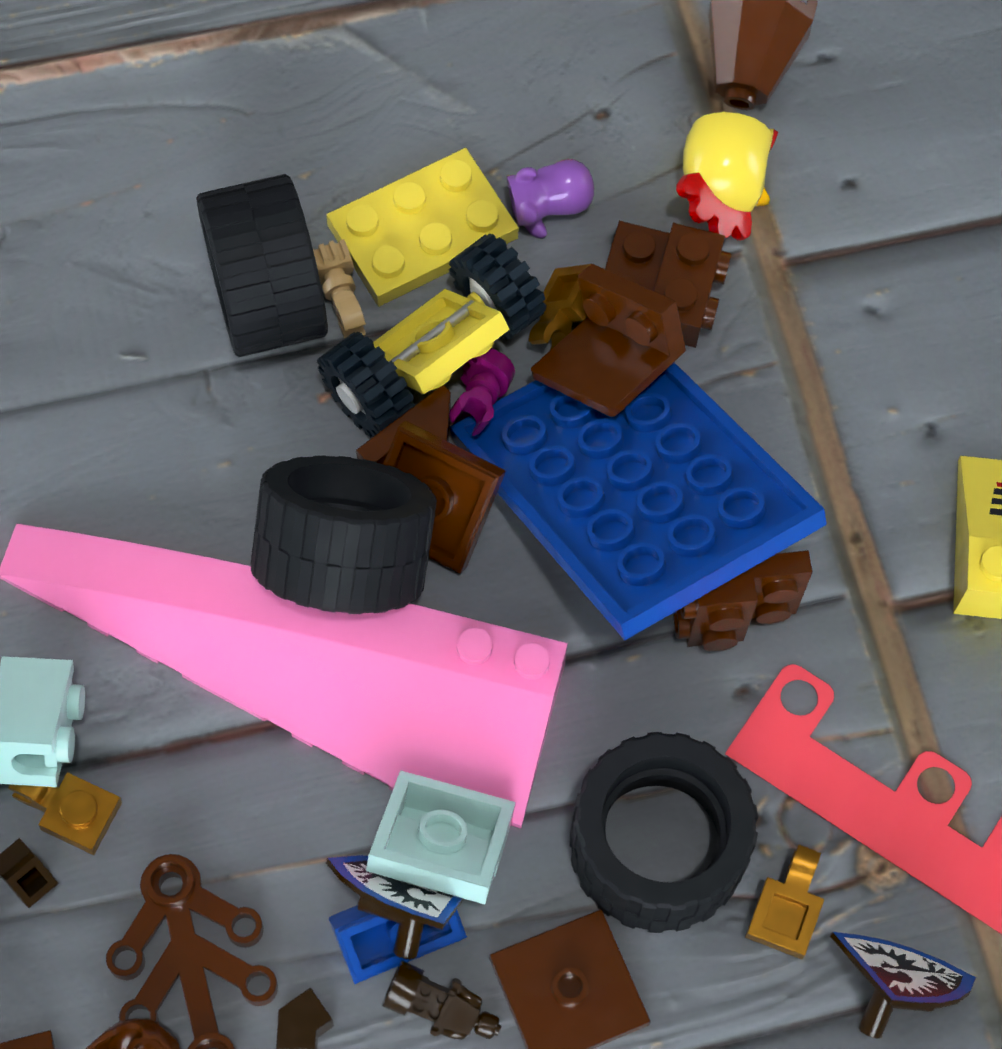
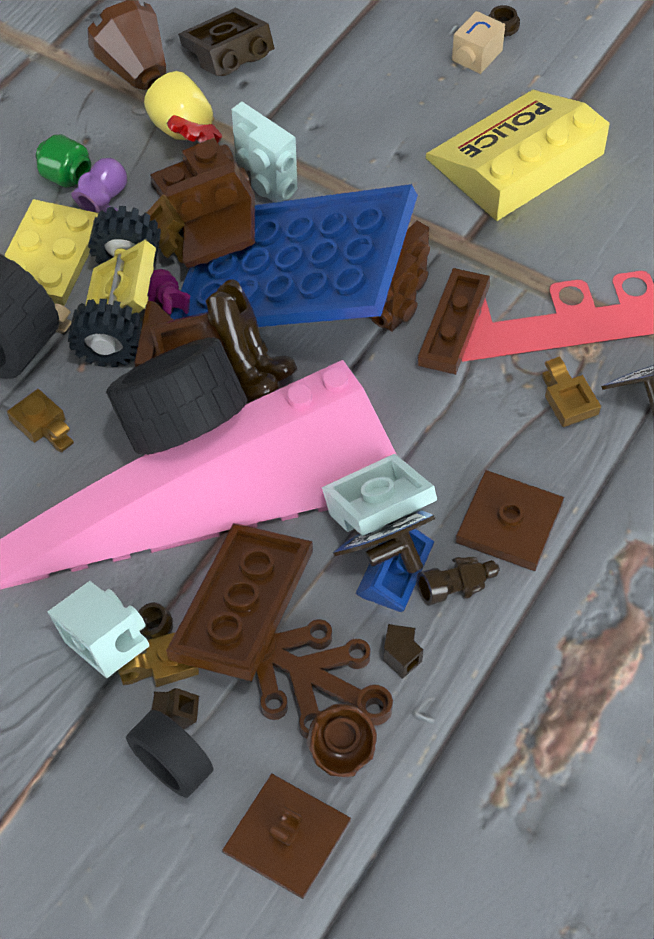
camera: 40 degrees left, 10 degrees down
black tyre [569,731,758,933] -> none
none -> pearl gold plate [7,389,74,452]
none -> green head [36,134,91,188]
none -> dark brown hinge [138,602,173,639]
none -> reddish brown tile [166,523,313,682]
none -> dark brown plate [178,7,275,76]
none -> dark brown piece [206,280,297,403]
none -> light aqua plate [231,101,298,202]
none -> reddish brown plate [418,268,490,375]

